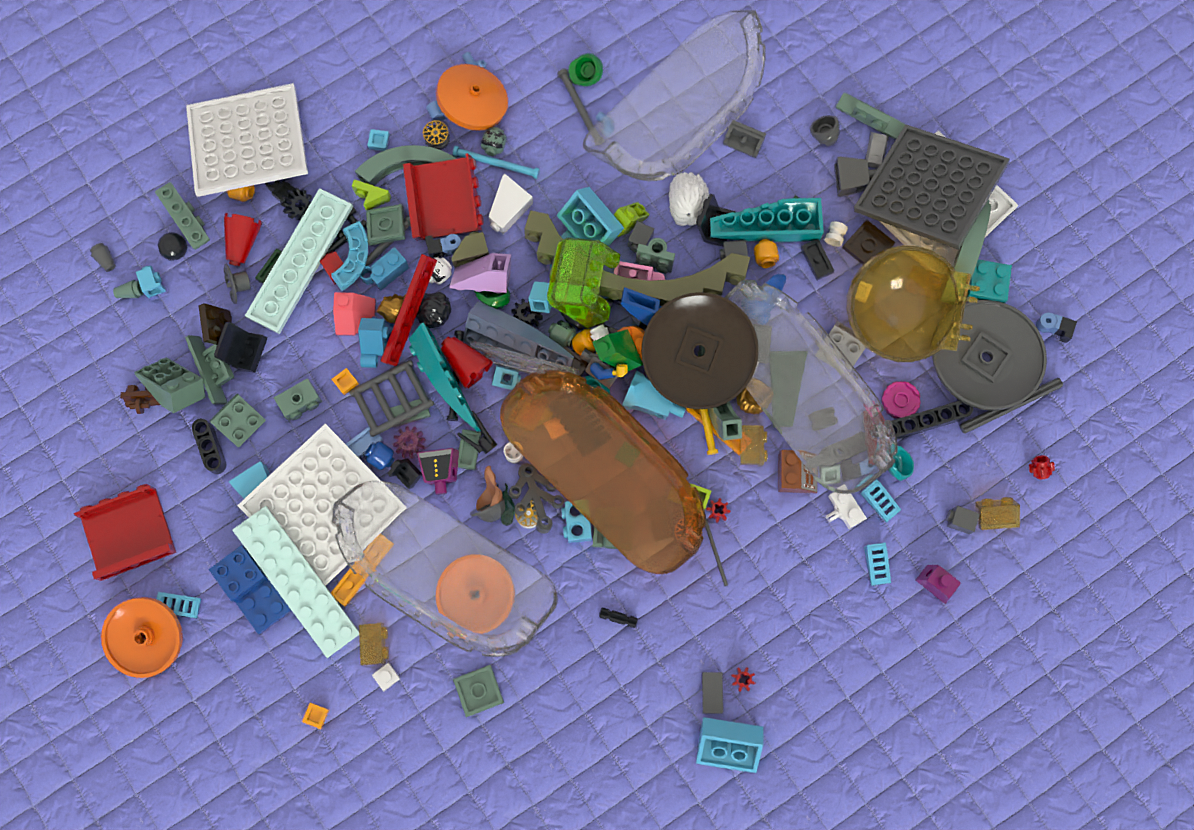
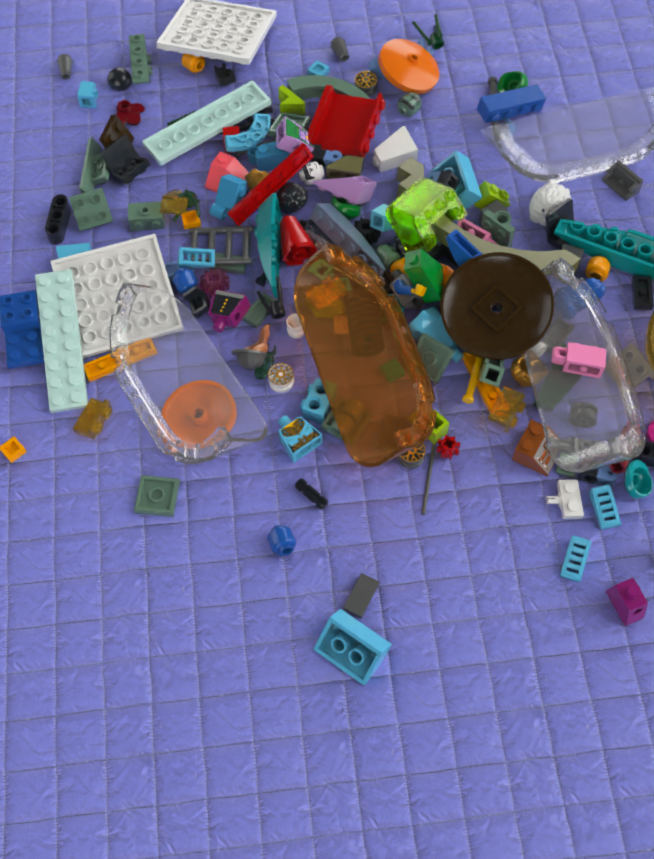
camera: 30 degrees right, 15 degrees down
sand green cone [113,280,144,299] -> none
reddish brown hips [120,385,160,414] -> none
sand green slope [134,357,205,413] -> none
red cone [224,213,262,267] -> none
dark grey wheel [224,264,250,304] -> none
black gear [281,188,312,220] -> none
white plate [372,663,400,691] -> none
medium azure bar [453,146,540,179] -> none
dark grey plant [509,463,564,534] -> none
red gear [731,667,756,692] -> none
none -> dark red plate [116,100,145,125]
none -> clear yellow slope [160,189,188,215]
none -> dark green plant [173,189,201,222]
none -> medium azure slope [178,247,215,268]
none -> blue head [267,525,296,556]
none -> lavender torso [276,116,315,153]
none -> medium azure torso [278,415,323,463]
none -> dark grey cone [331,37,349,62]
none -> sand green tile [405,333,456,384]
none -> dark green plant [412,14,444,50]
none -> black leg [425,171,460,195]
none -> blue brick [477,84,546,123]
none -> bright pink brick [551,342,606,378]

